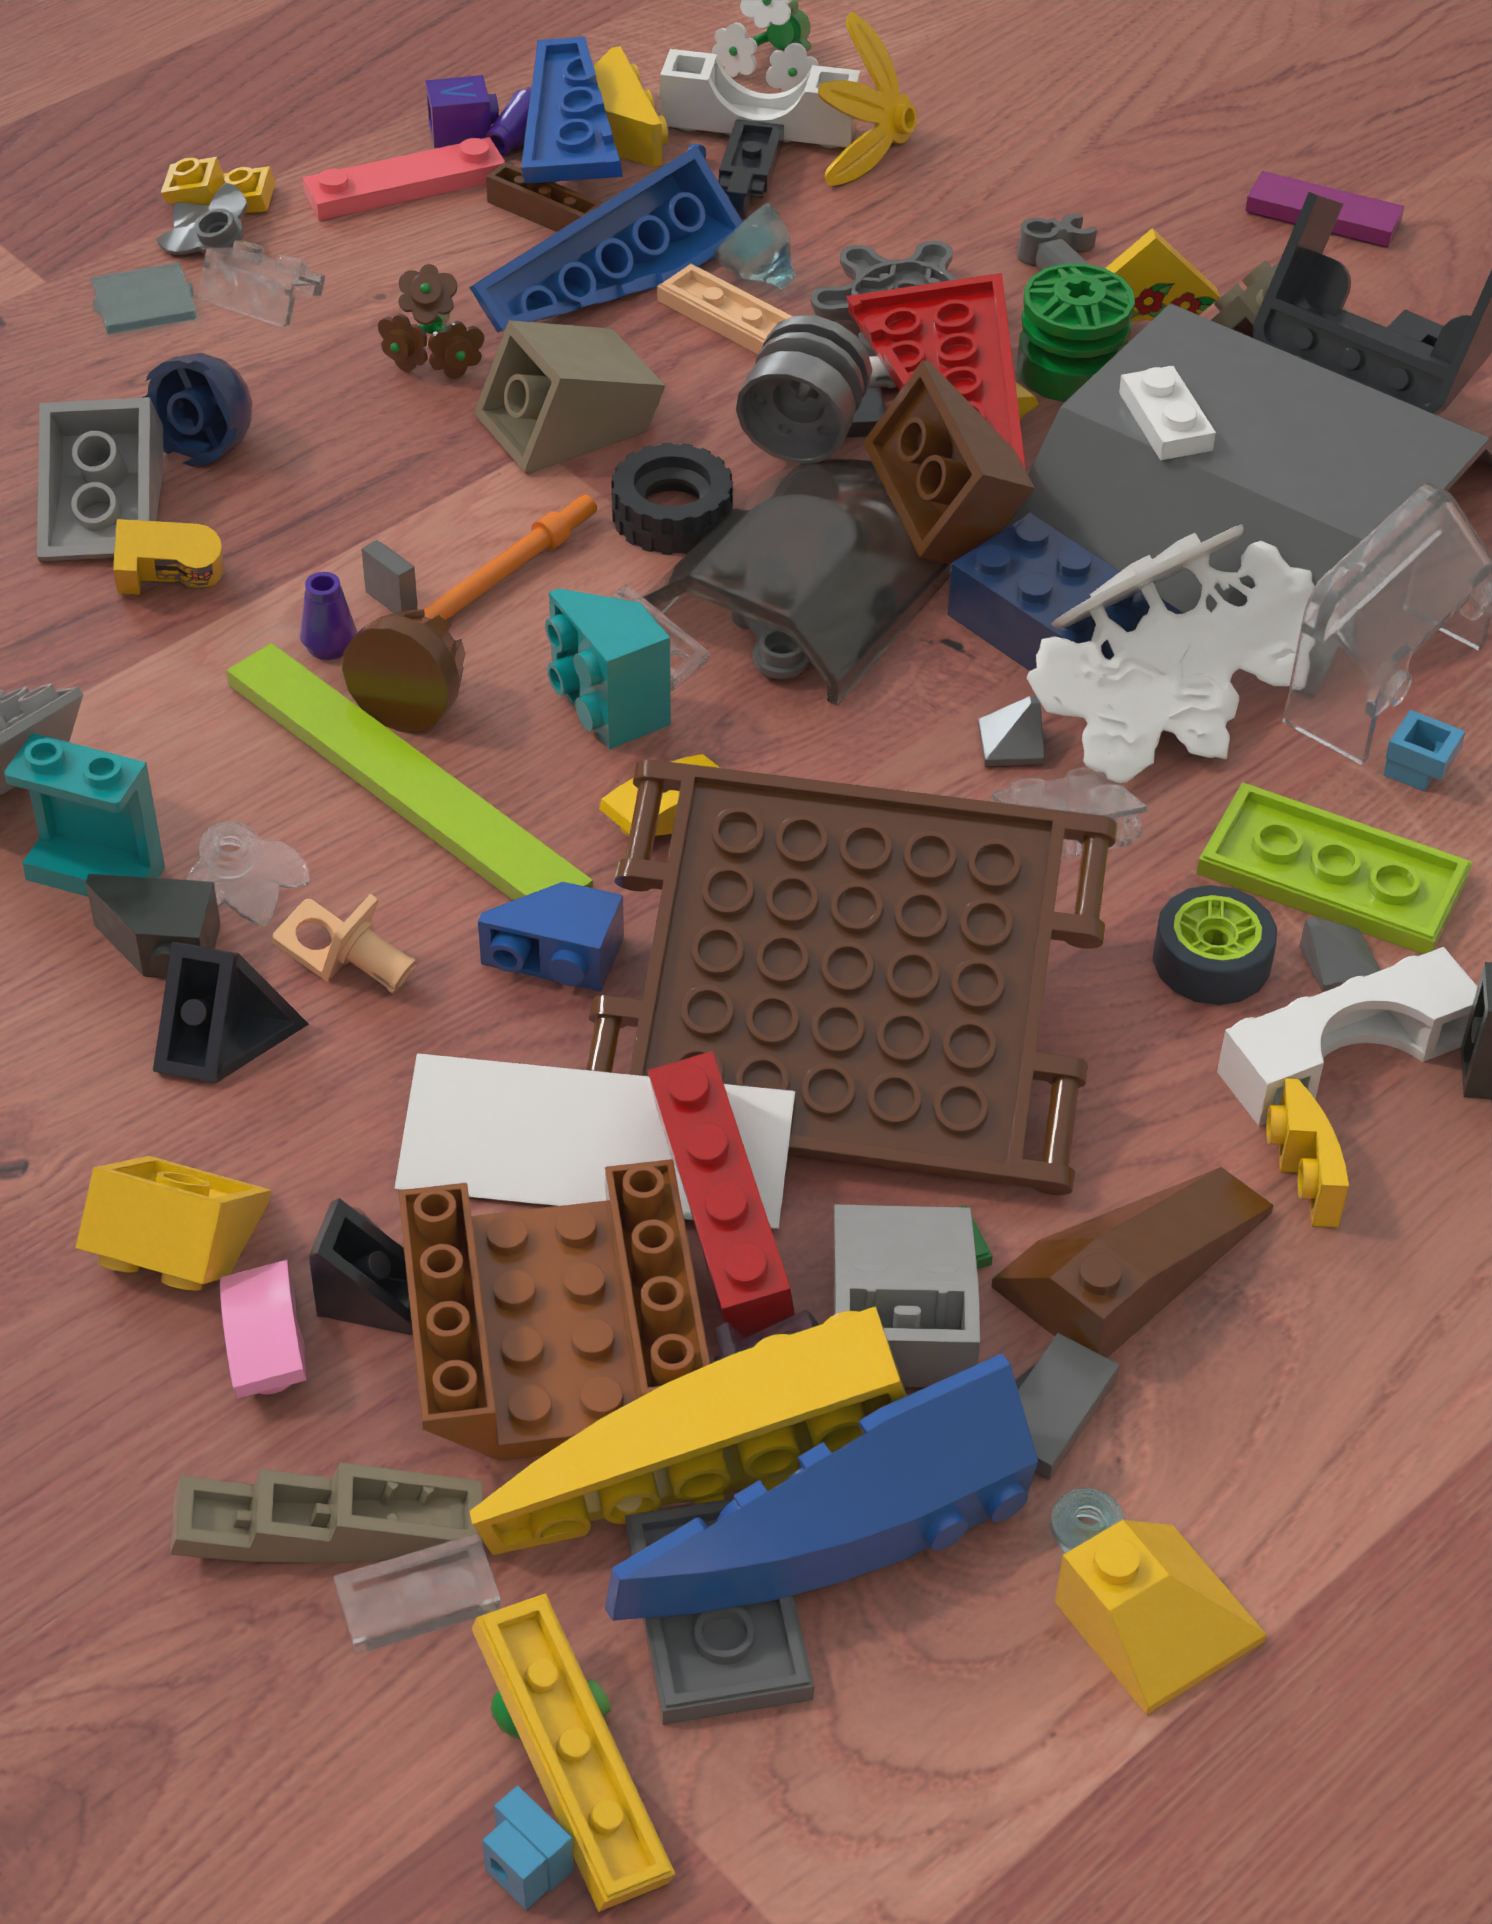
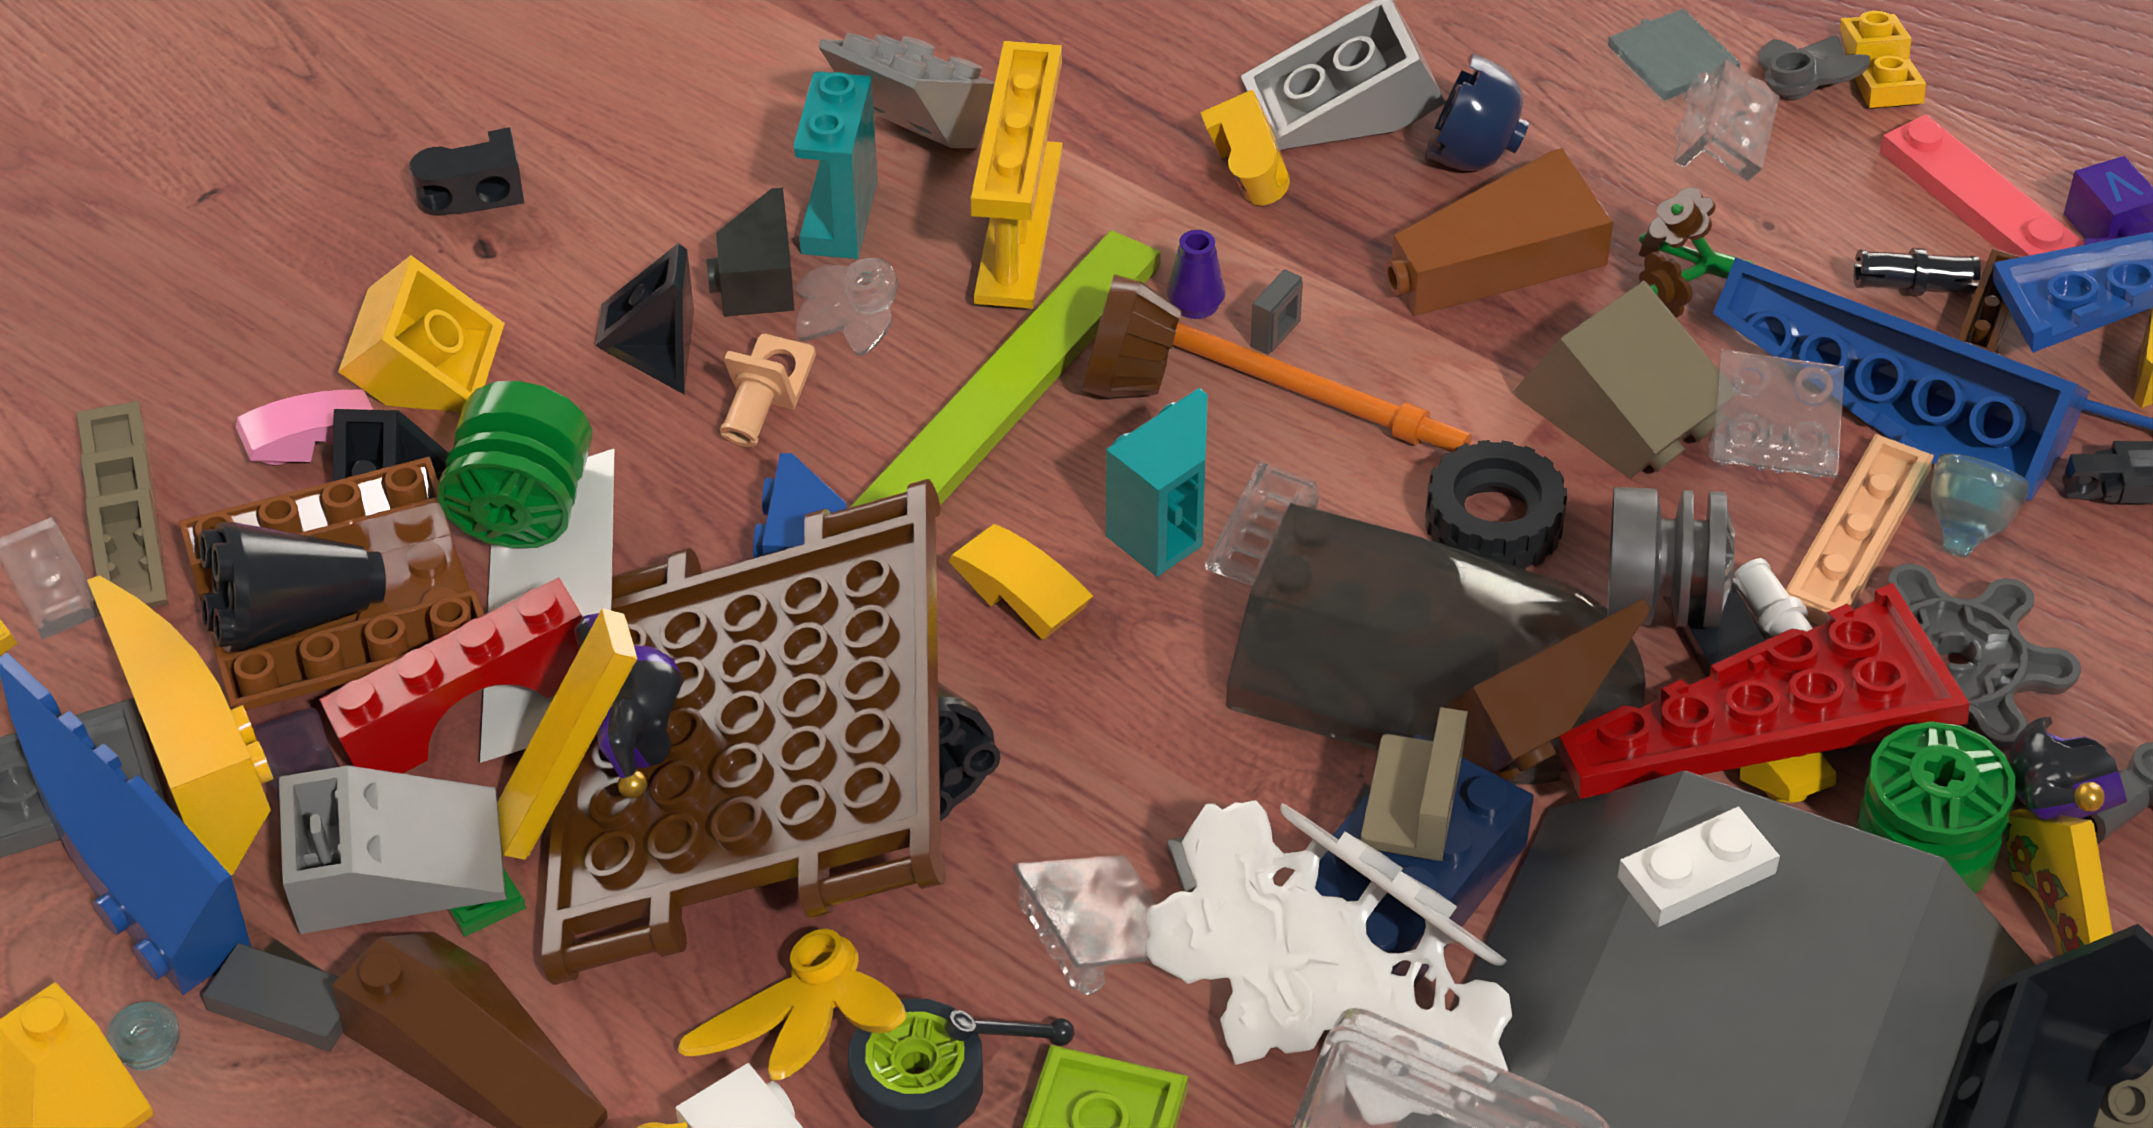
camera: 80 degrees right, 0 degrees up
none -> black cone [199,522,386,652]
none -> green wheel [438,381,593,549]
none -> yellow tile [498,609,637,860]
none -> black piece [574,613,684,798]
none -> yellow plant [678,929,906,1080]
none -> black hinge [944,1010,1075,1046]
none -> yellow fence [971,41,1063,309]
none -> dark tan panel [1361,707,1468,861]
none -> dark orange slope [1386,148,1613,316]
none -> clear hinge [1707,350,1844,479]
none -> black pin [1853,248,1981,296]
none -> black piece [2008,717,2127,820]

